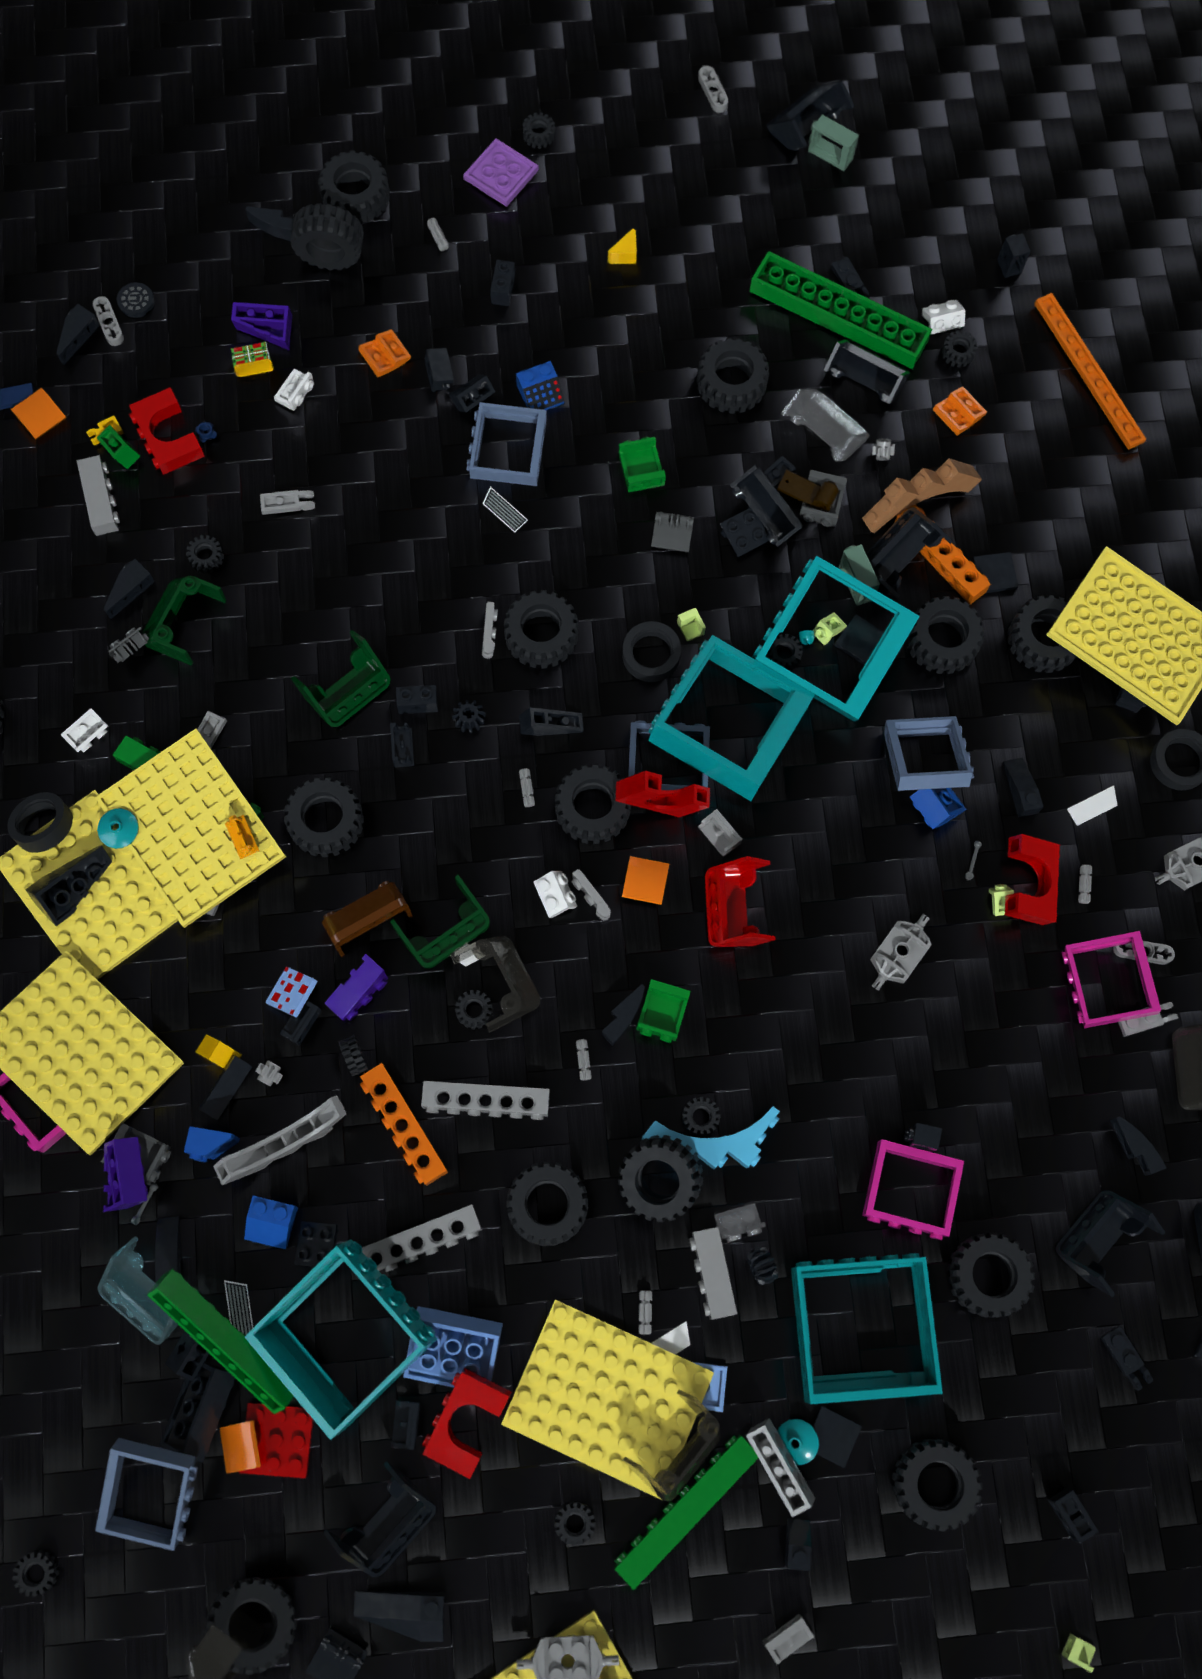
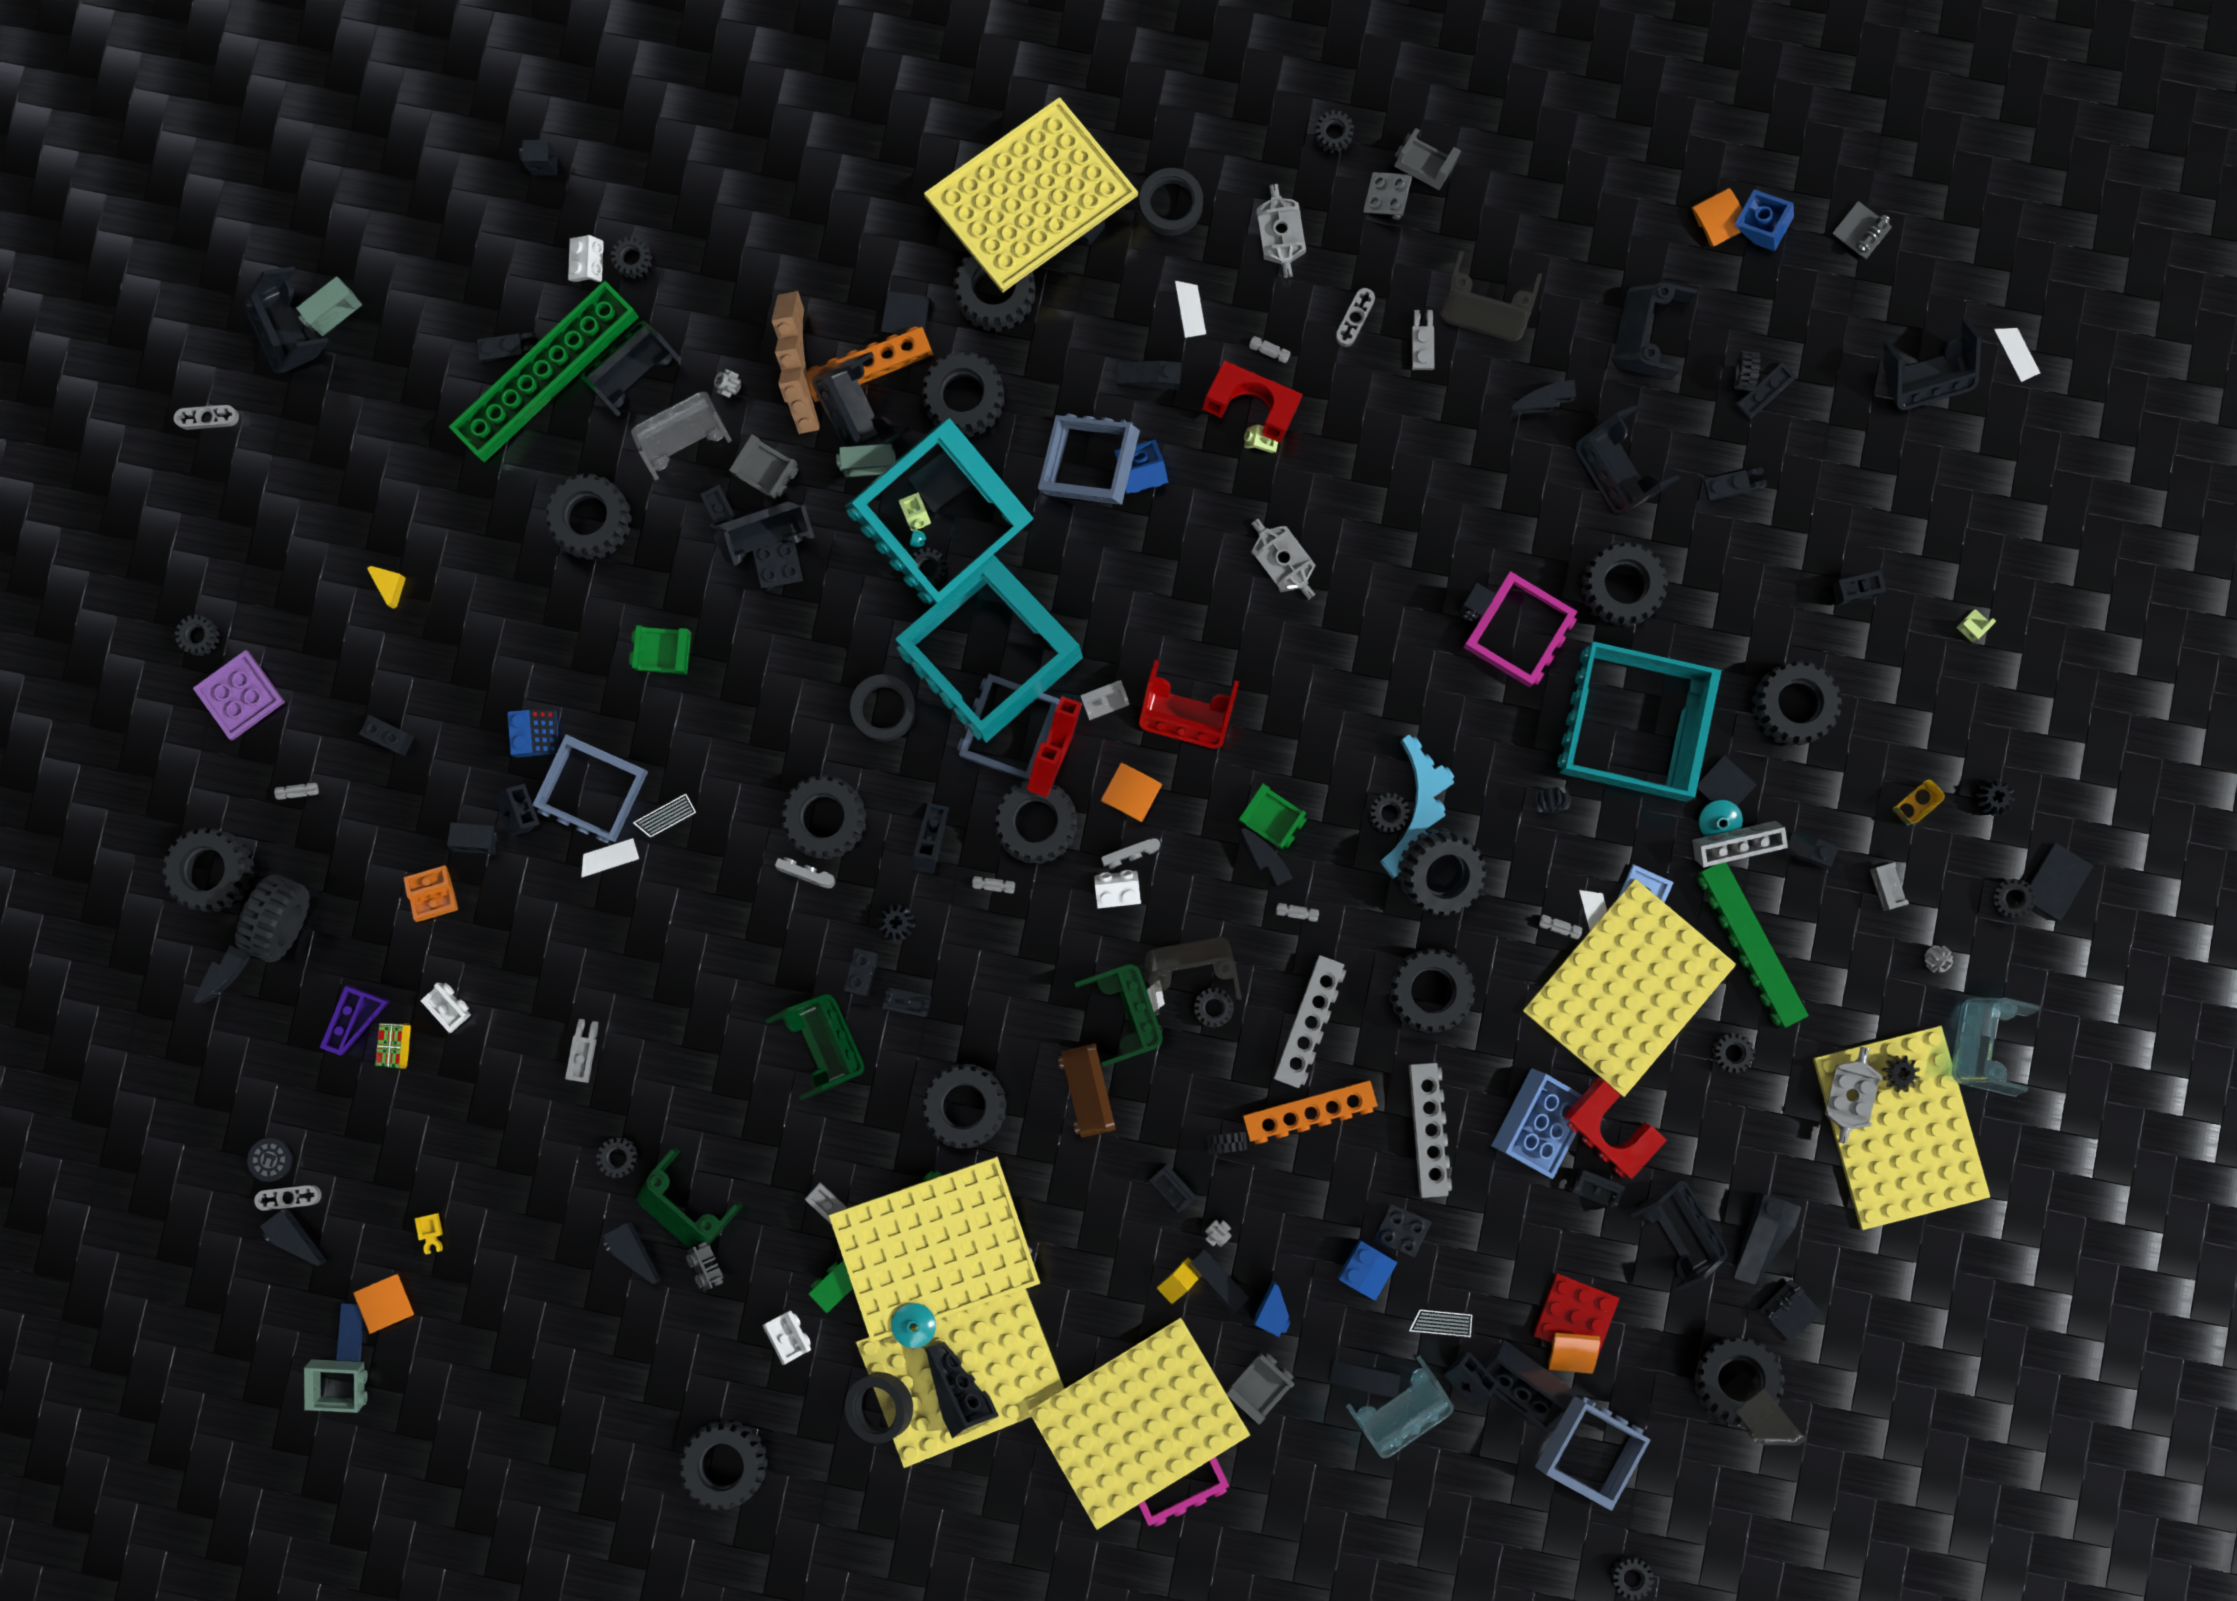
camera: 65 degrees left, 10 degrees up
light grey brick [77,455,120,536] -> none
green slope [97,425,140,469] -> none
dark purple wedge [104,1137,148,1212] -> none
red arch [129,387,205,475] -> none
dark grey hinge [131,1183,158,1225] -> none
green brick [147,1269,294,1414] -> none
dark blue plate [195,422,217,442] -> none
light grey arch [213,1095,346,1185] -> none
light orange hinge [225,815,259,859] -> none
teal door [244,1240,438,1440] -> none
light blue tile [265,967,318,1018] -> none
dark purple wedge [325,954,388,1023] -> none
clear smoke windscreen [623,1390,721,1501] -> none
dark grey hinge [651,512,694,552] -> none
yellowish green panel [677,608,706,641] -> none
light grey brick [689,1227,737,1320] -> none
clear bracket [714,1203,766,1243] -> none
dark brown door [777,470,839,512] -> none
orange slope [933,386,987,435] -> none
dark grey hinge [965,841,982,880] -> none
orange plate [1034,293,1146,450] -> none
dark pink window [1062,931,1161,1028] -> none
none -> white sticker [582,838,639,877]
none -> yellow piece [1892,780,1944,825]

